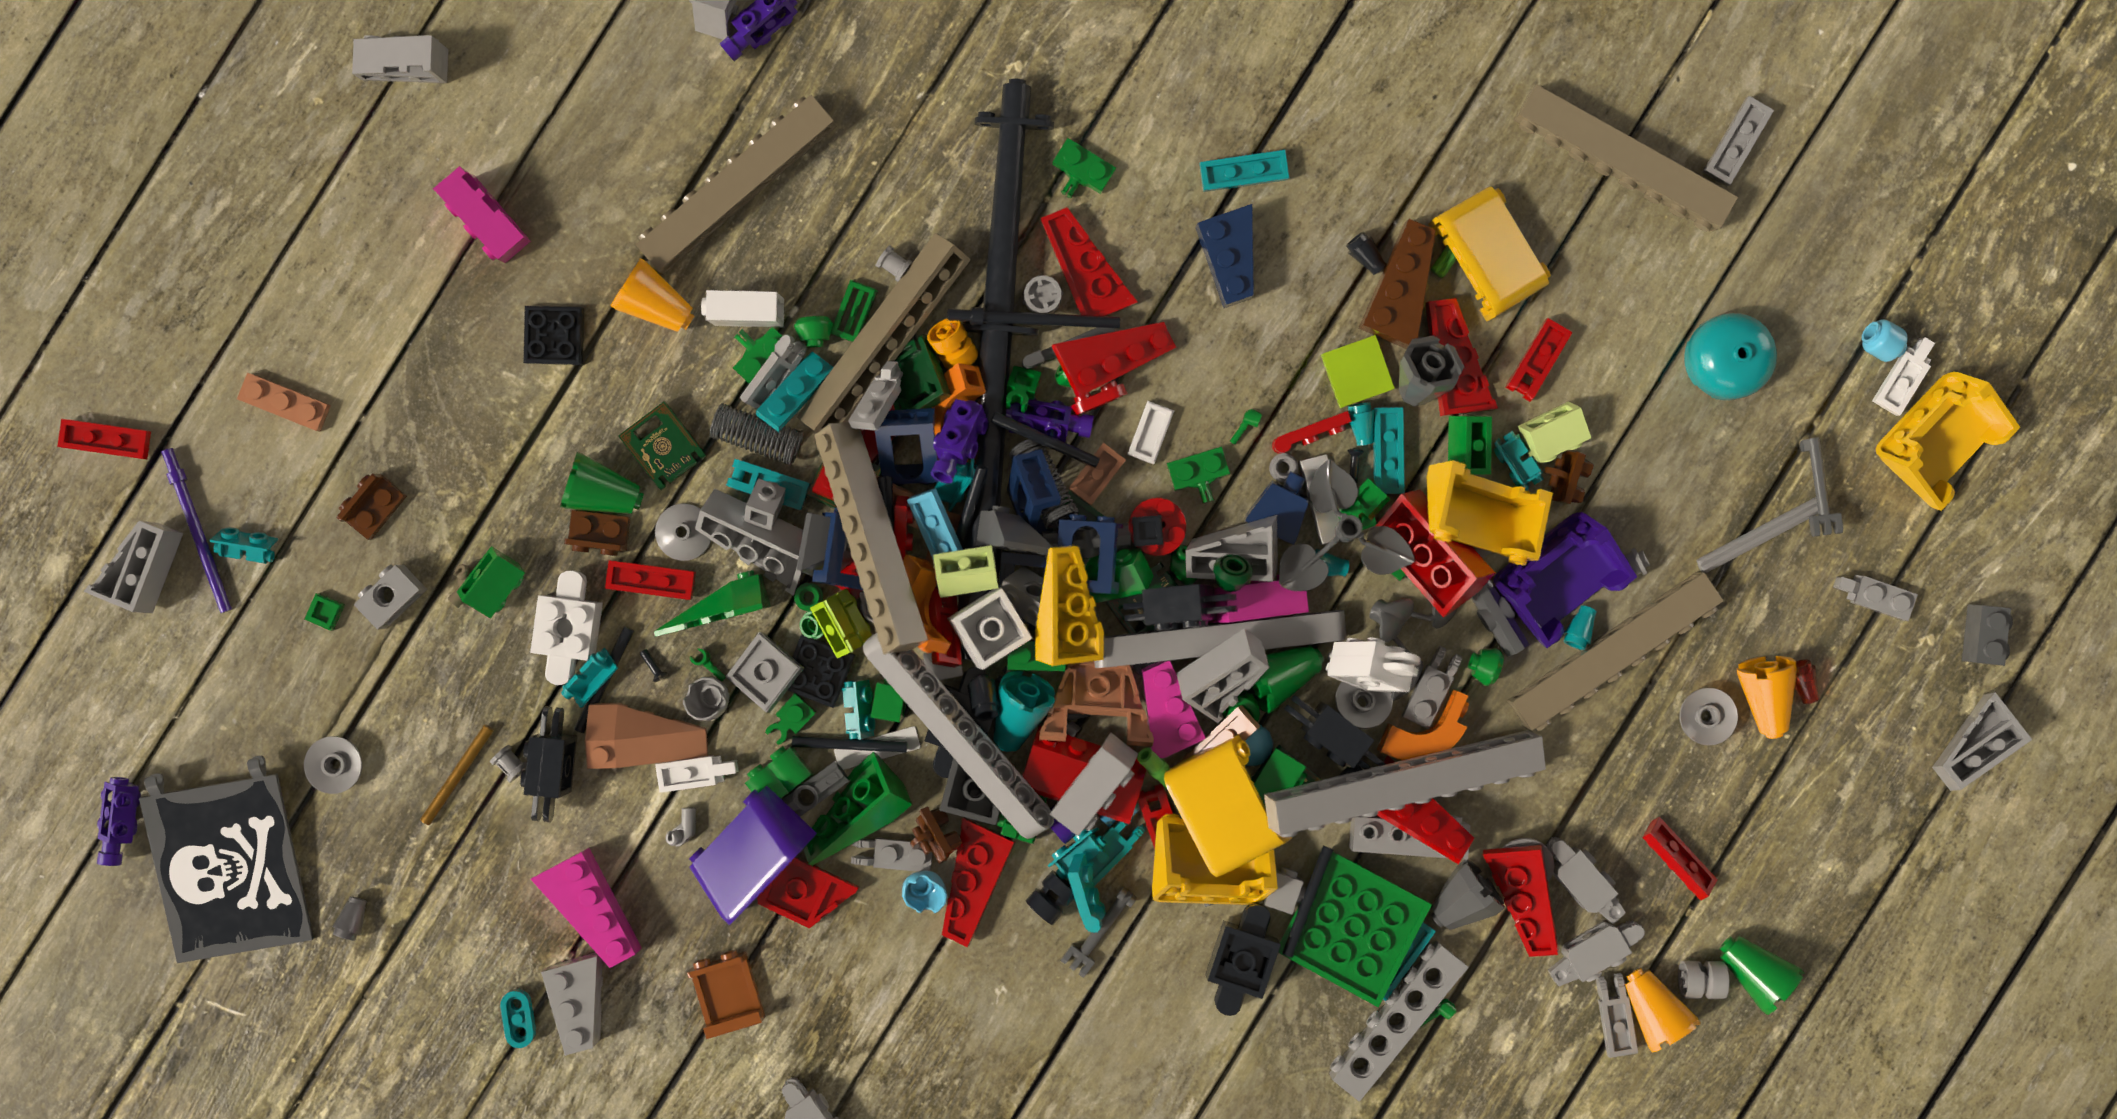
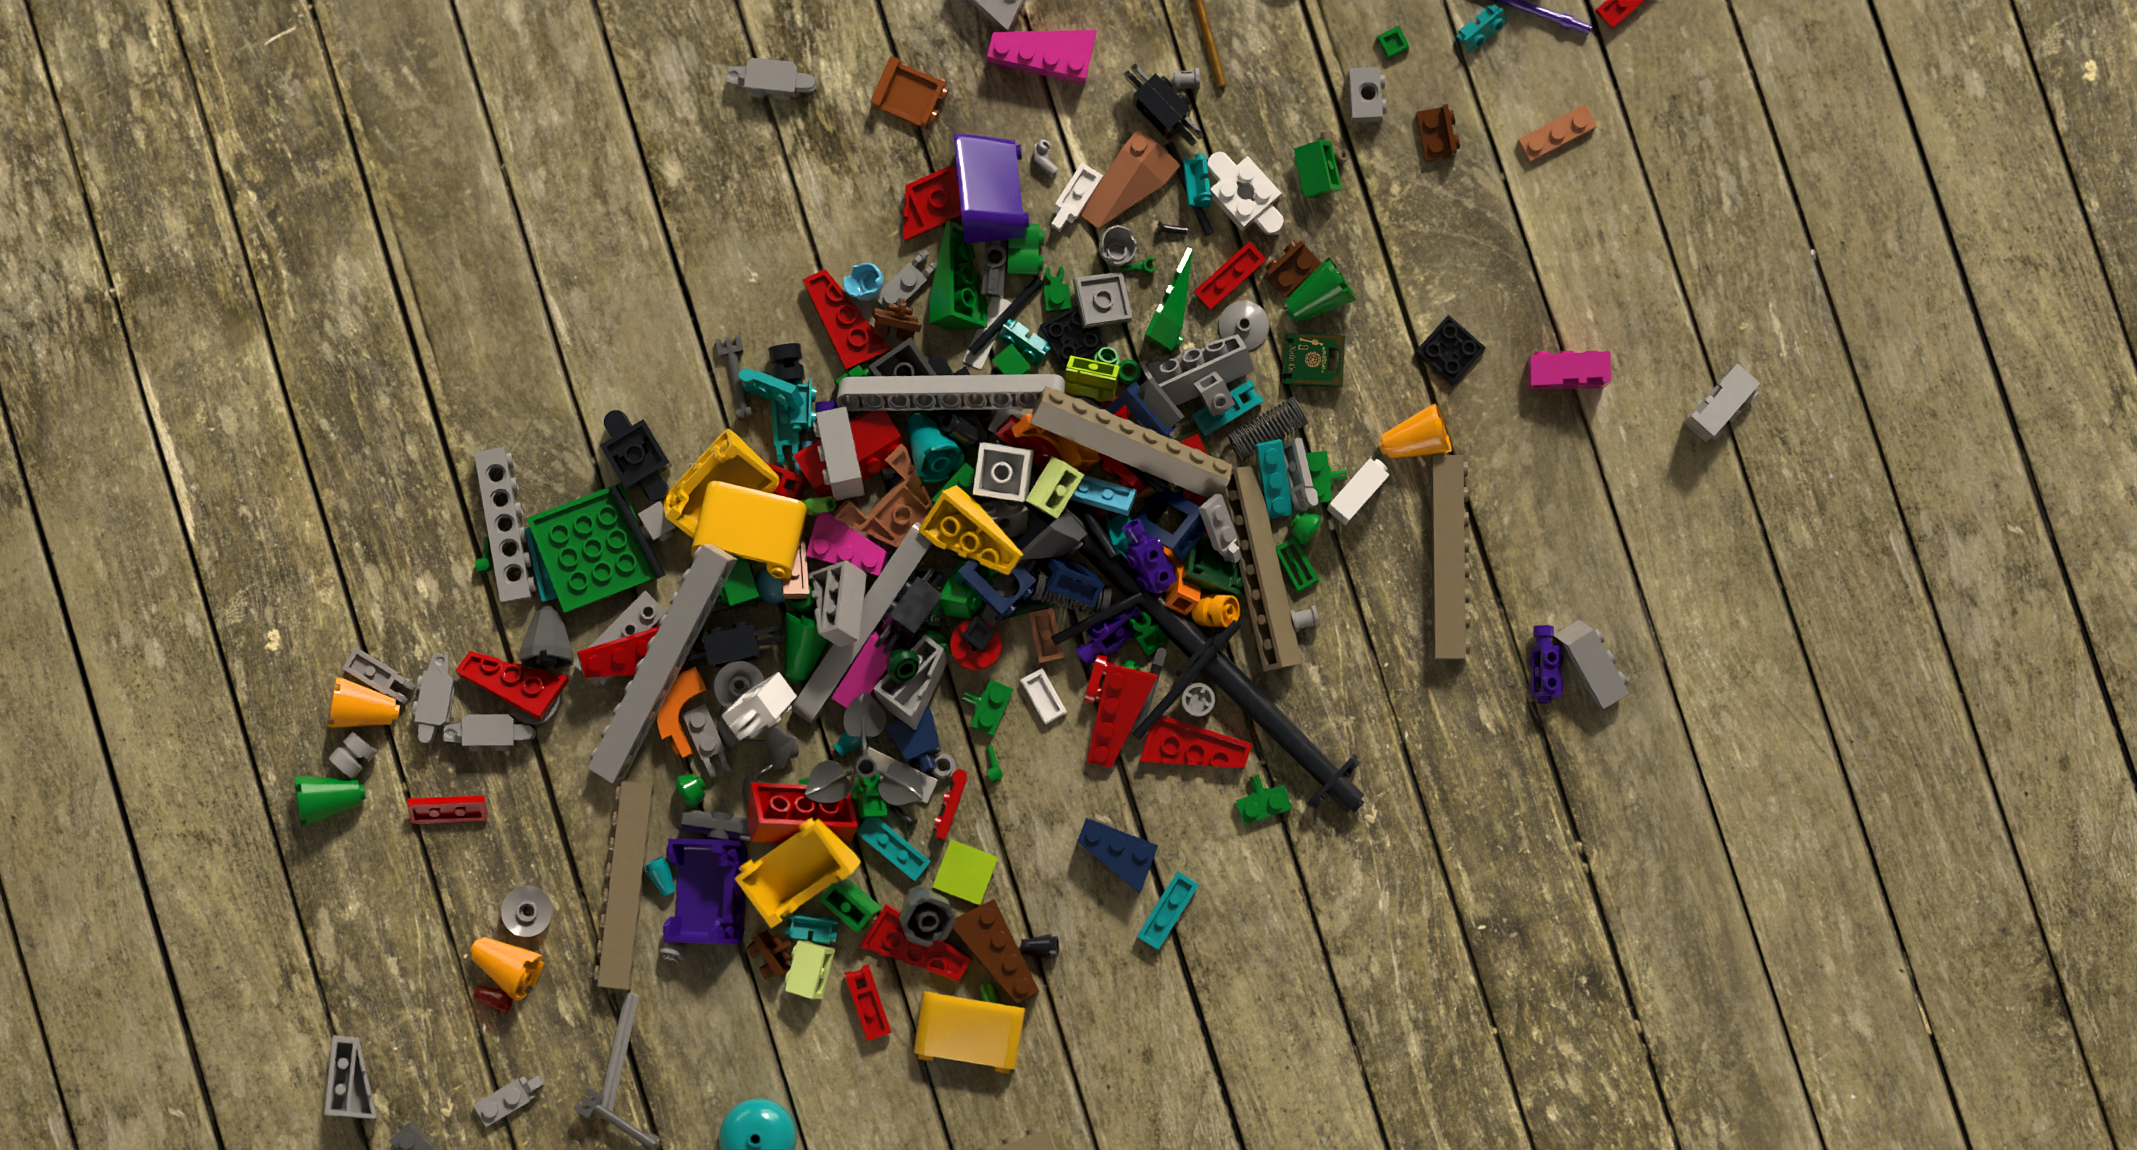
camera: 125 degrees right, 5 degrees down
teal cone [1348,402,1375,446] -> none

